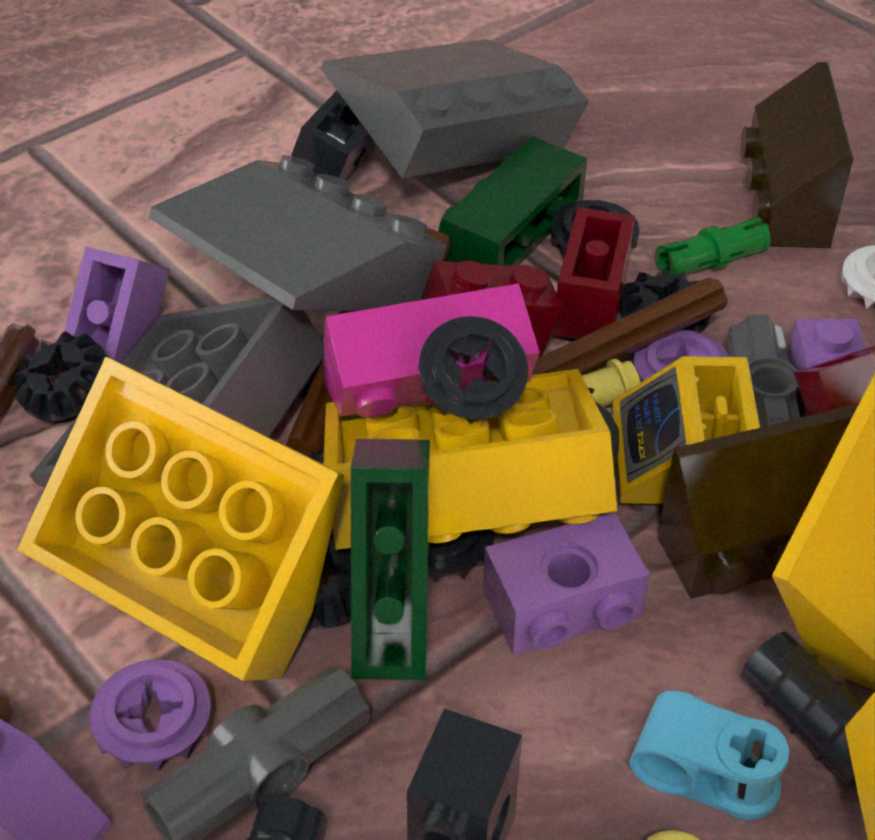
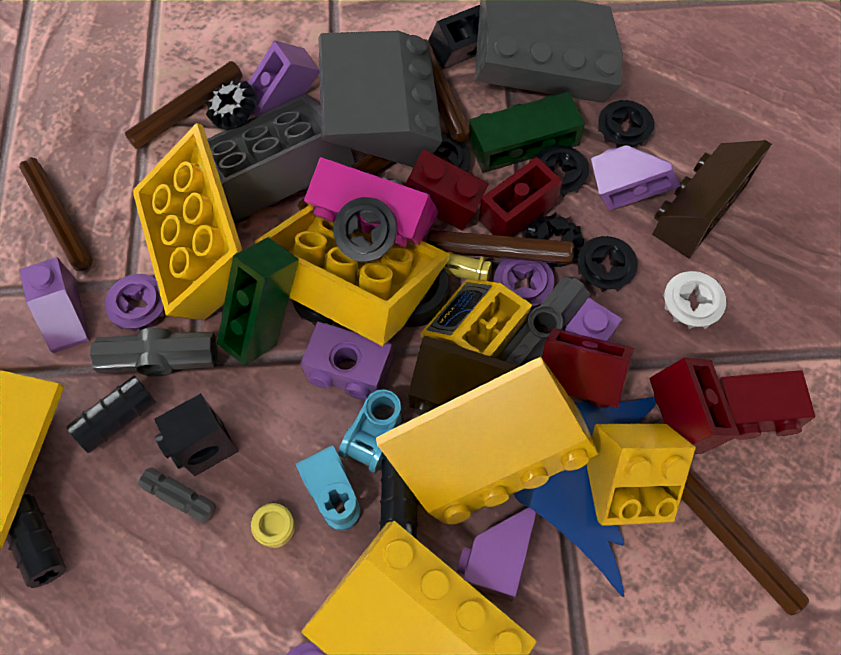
camera: 40 degrees right, 20 degrees up
green pin [655,217,771,276] -> none
none -> medium azure piece [338,389,403,474]
none -> black gear [577,236,638,292]
none -> slope [591,145,681,210]
none -> black gear [598,100,654,148]

